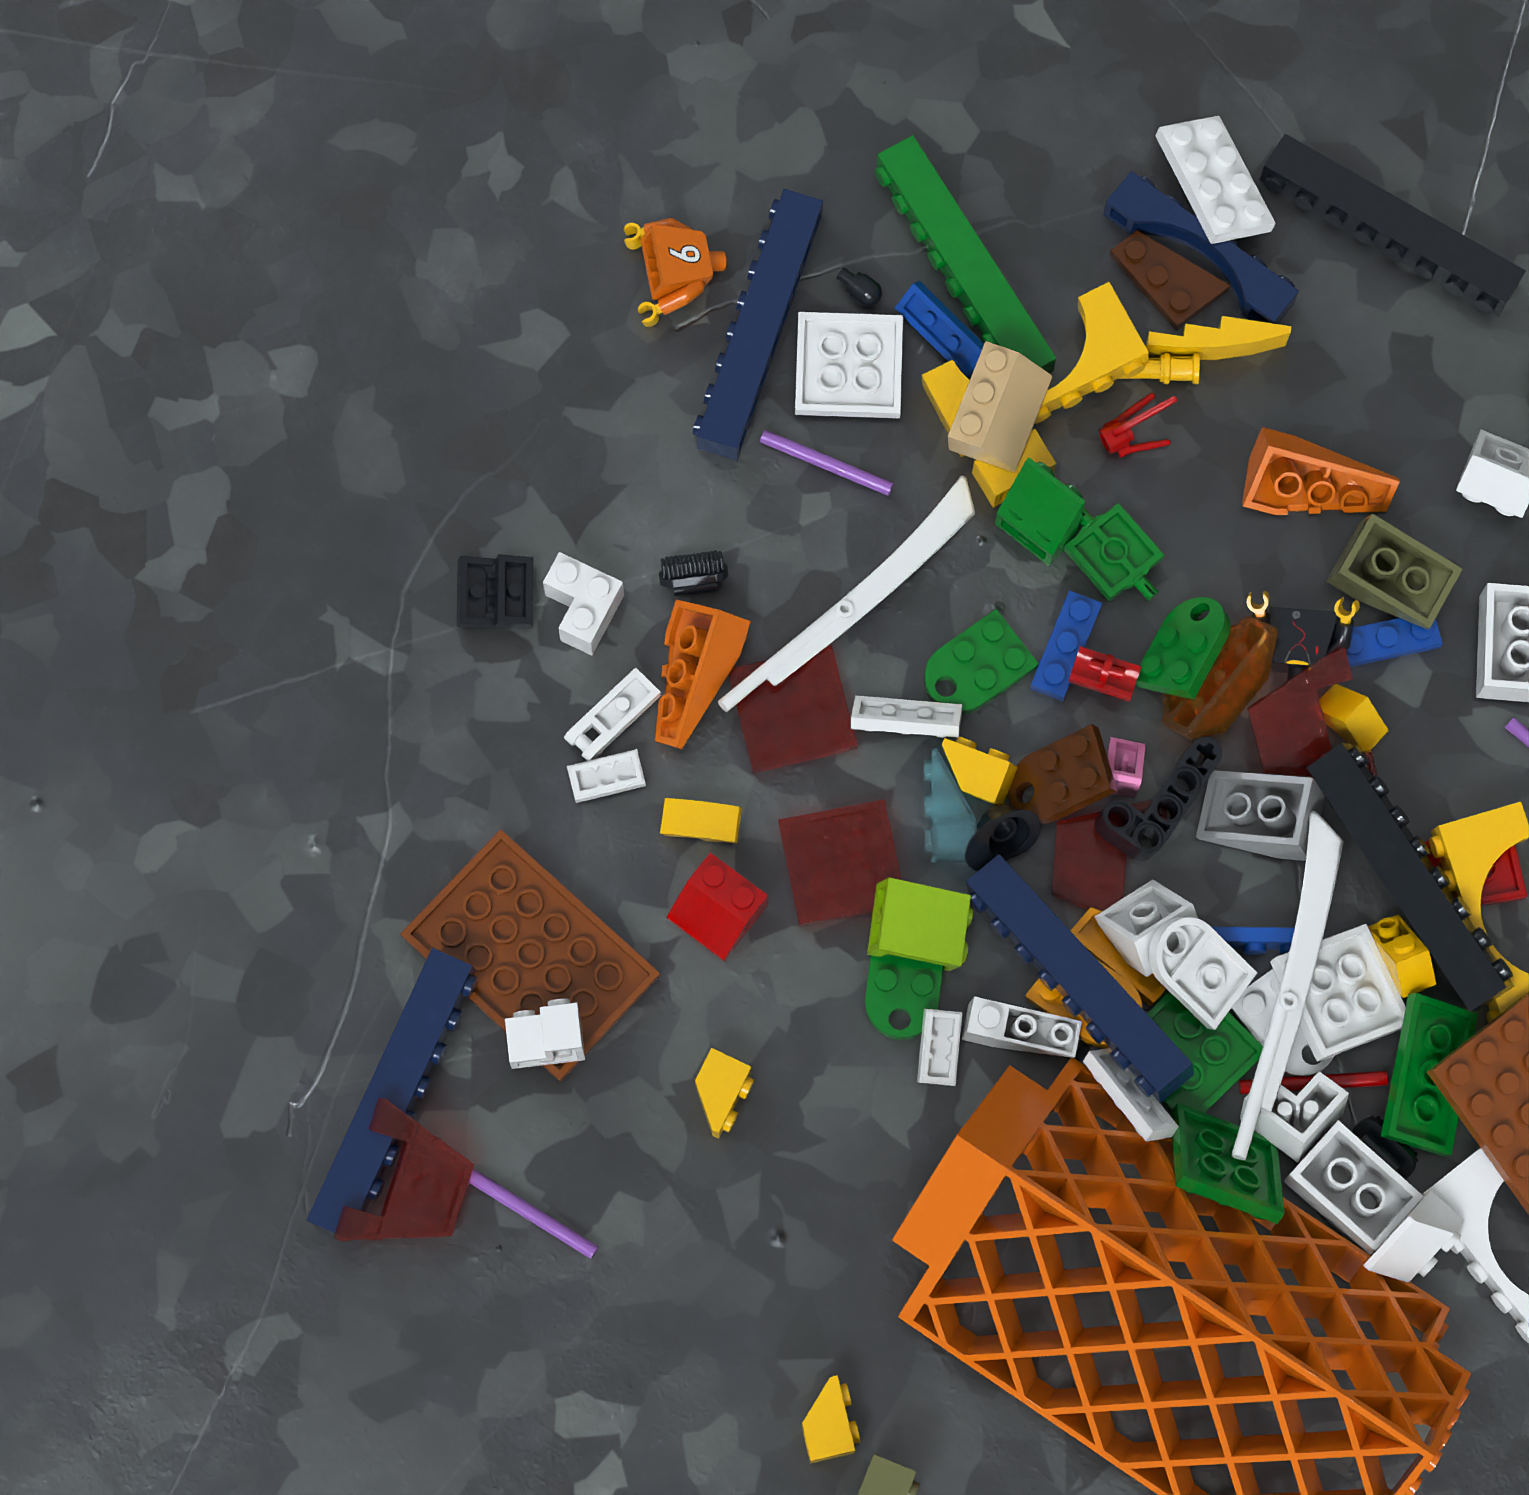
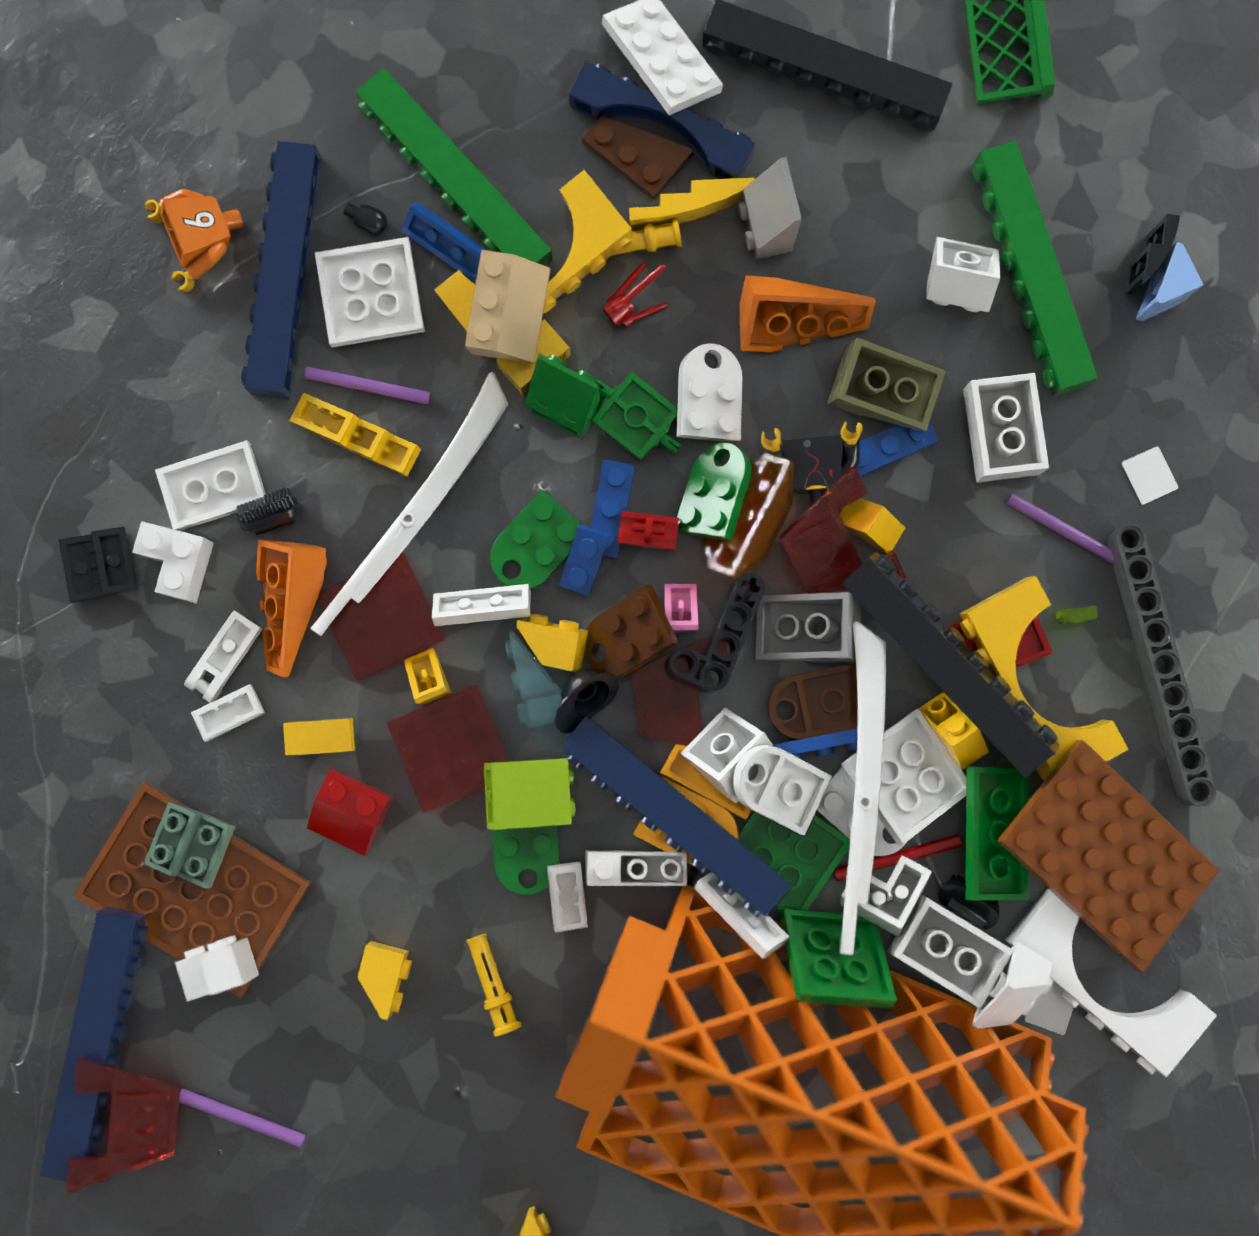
camera: 10 degrees left, 10 degrees up
none -> sand green slope [144,802,236,888]
none -> white plate [155,440,266,531]
none -> yellow slope [289,393,421,477]
none -> yellow slope [404,648,452,706]
none -> yellow pin [466,933,522,1037]
none -> blue plate [559,524,610,596]
none -> white plate [677,344,742,443]
none -> light grey slope [737,157,802,260]
none -> reddish brown plate [768,663,858,740]
none -> white sticker [1024,983,1073,1035]

